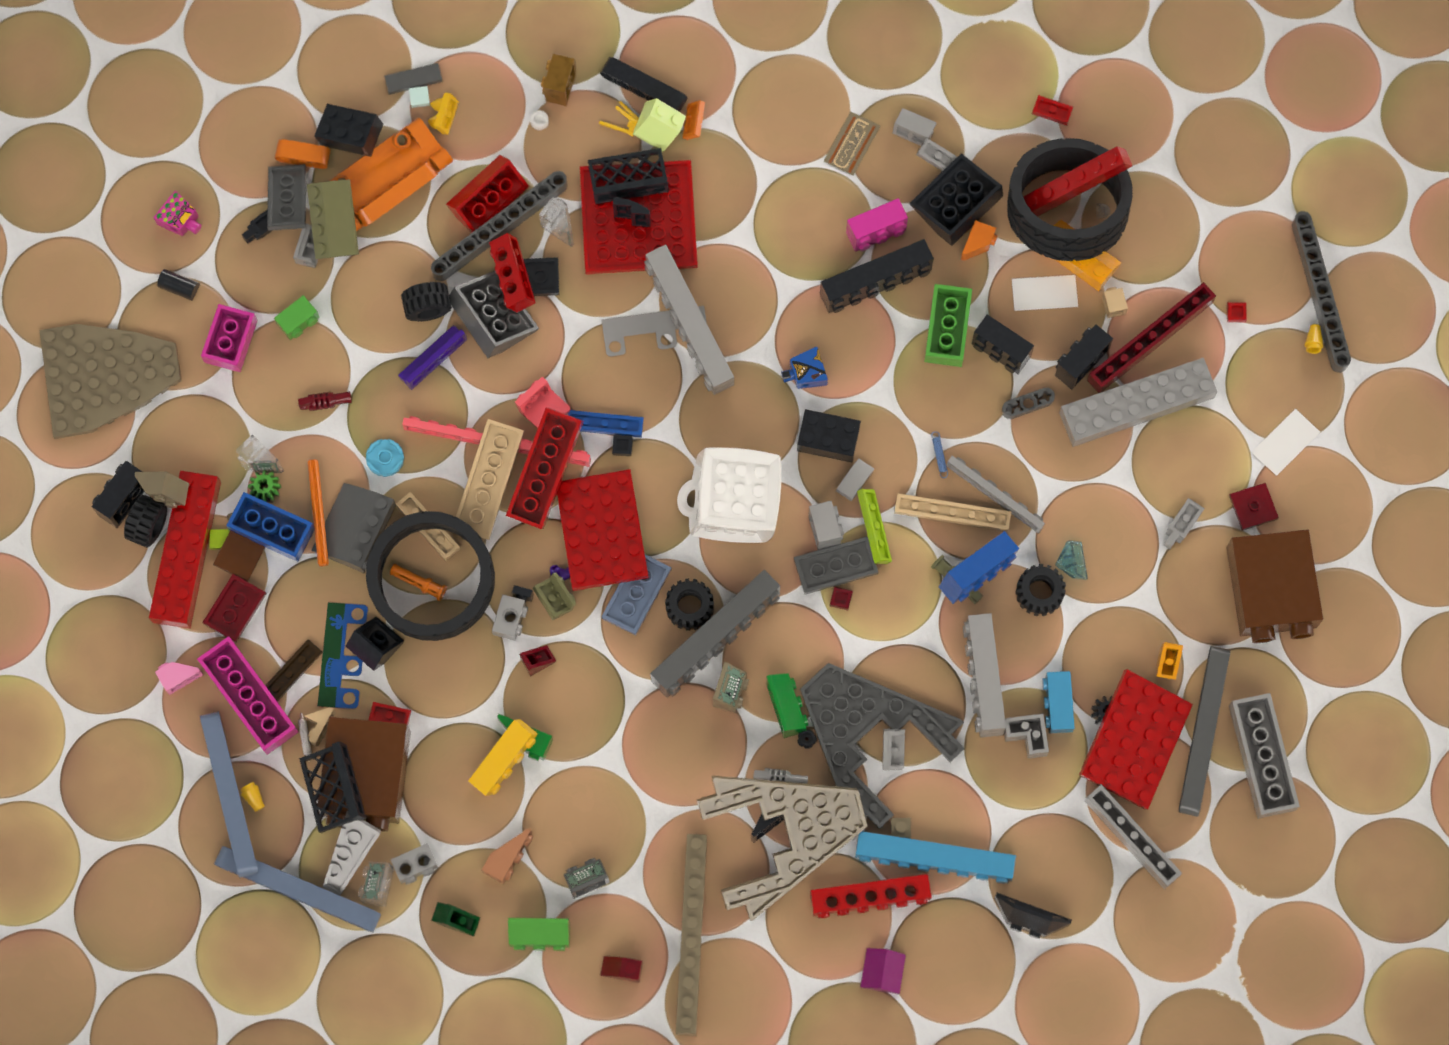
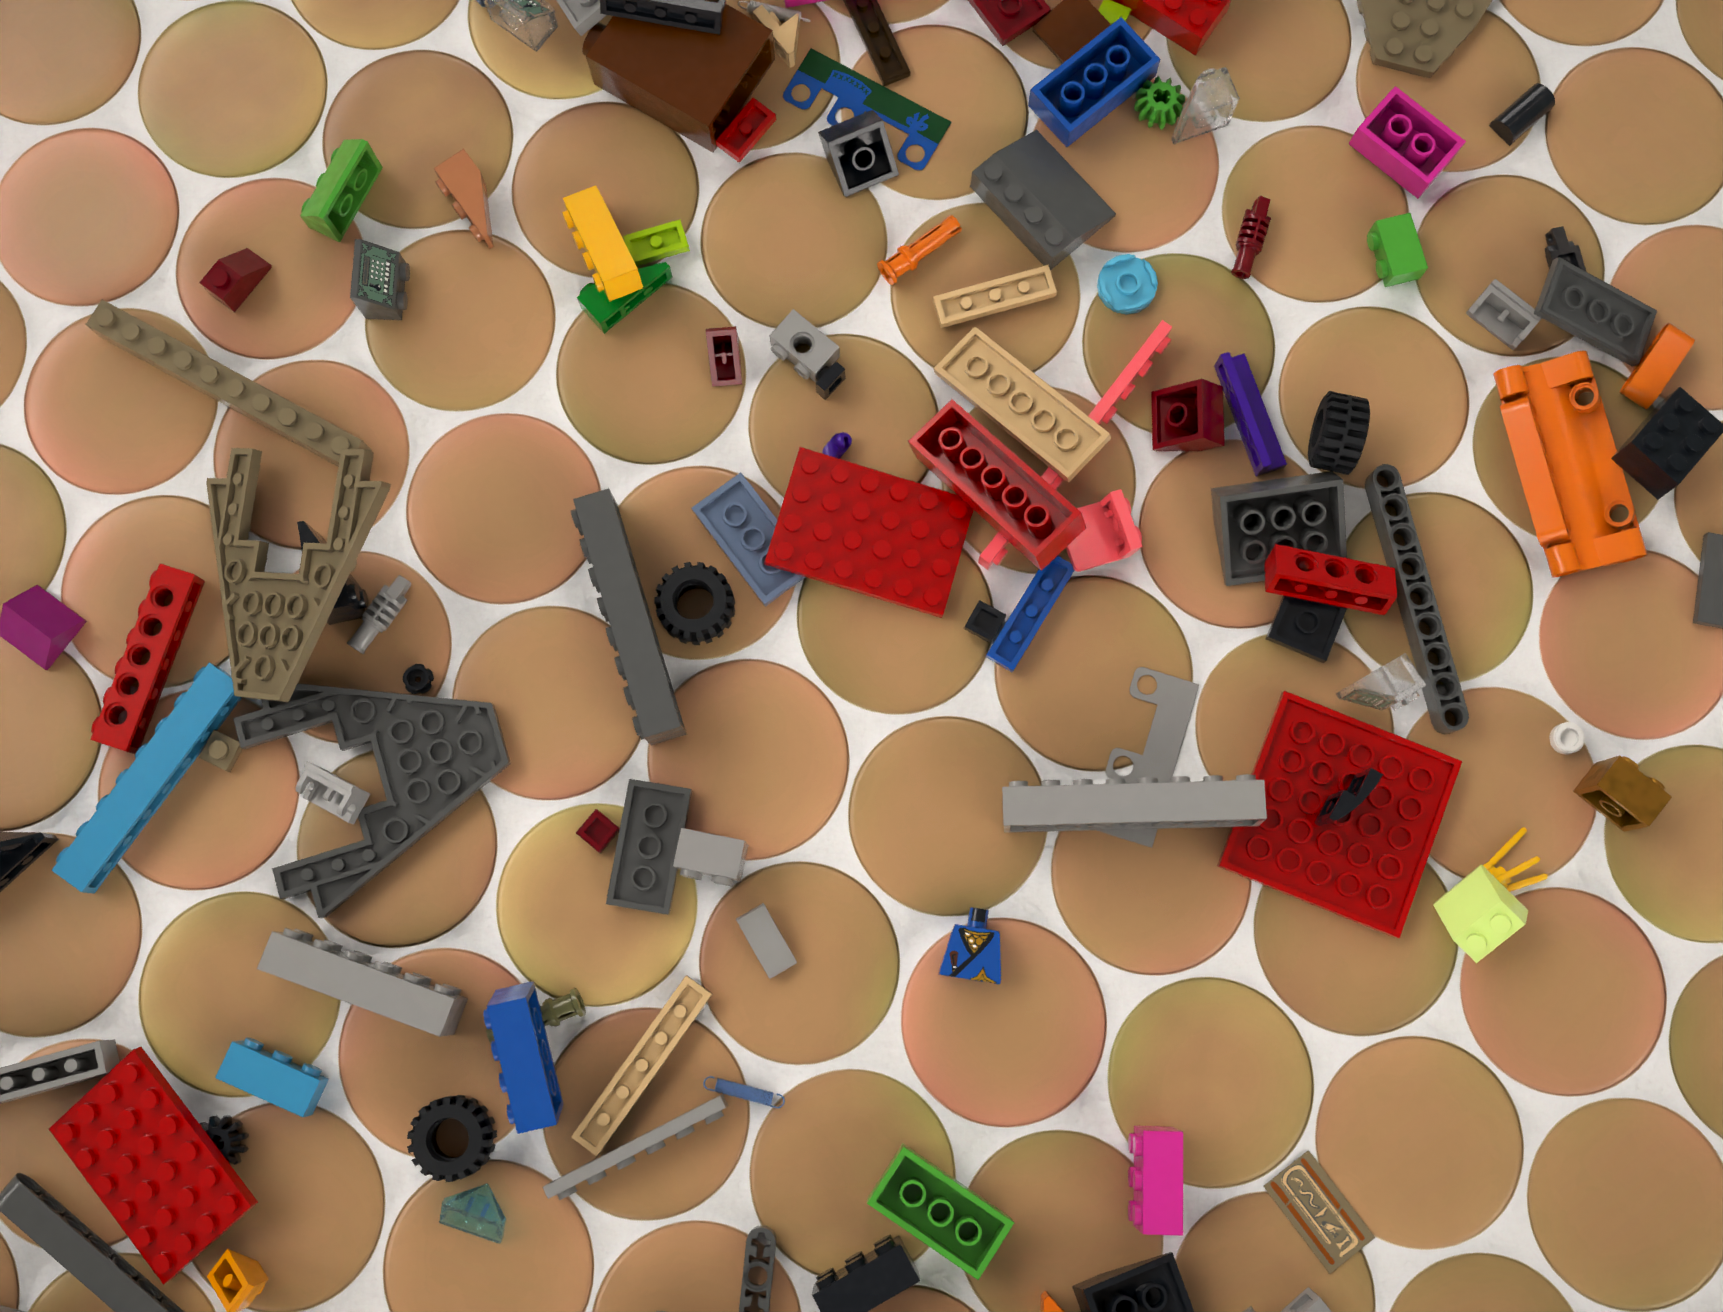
camera: 115 degrees right, 5 degrees up
dark pink torso [153,191,202,236] -> none
olive slope [307,179,359,259] -> none
orange axle [308,459,329,567] -> none
black tyre [366,511,495,641] -> none
light grey brick [391,844,438,885] -> none
light aqua tile [409,86,430,108] -> none
yellow tile [428,93,459,135] -> none
dark green slope [431,902,480,936] -> none
red slope [446,155,529,233] -> none
olive bracket [533,572,576,620] -> none
black fence [588,148,669,204] -> none
black beam [600,57,688,112] -> none
white piece [677,448,781,543] -> none
orange plate [683,100,705,140] -> none
slope [713,662,749,713] -> none
green slope [766,673,809,739] -> none
black brick [797,409,861,463] -> none
black brick [820,239,934,313] -> none
lime tile [857,489,892,564] -> none
light grey brick [1004,714,1049,759] -> none
none -> lime plate [623,219,690,266]
none -> dark red slope [1151,378,1225,451]

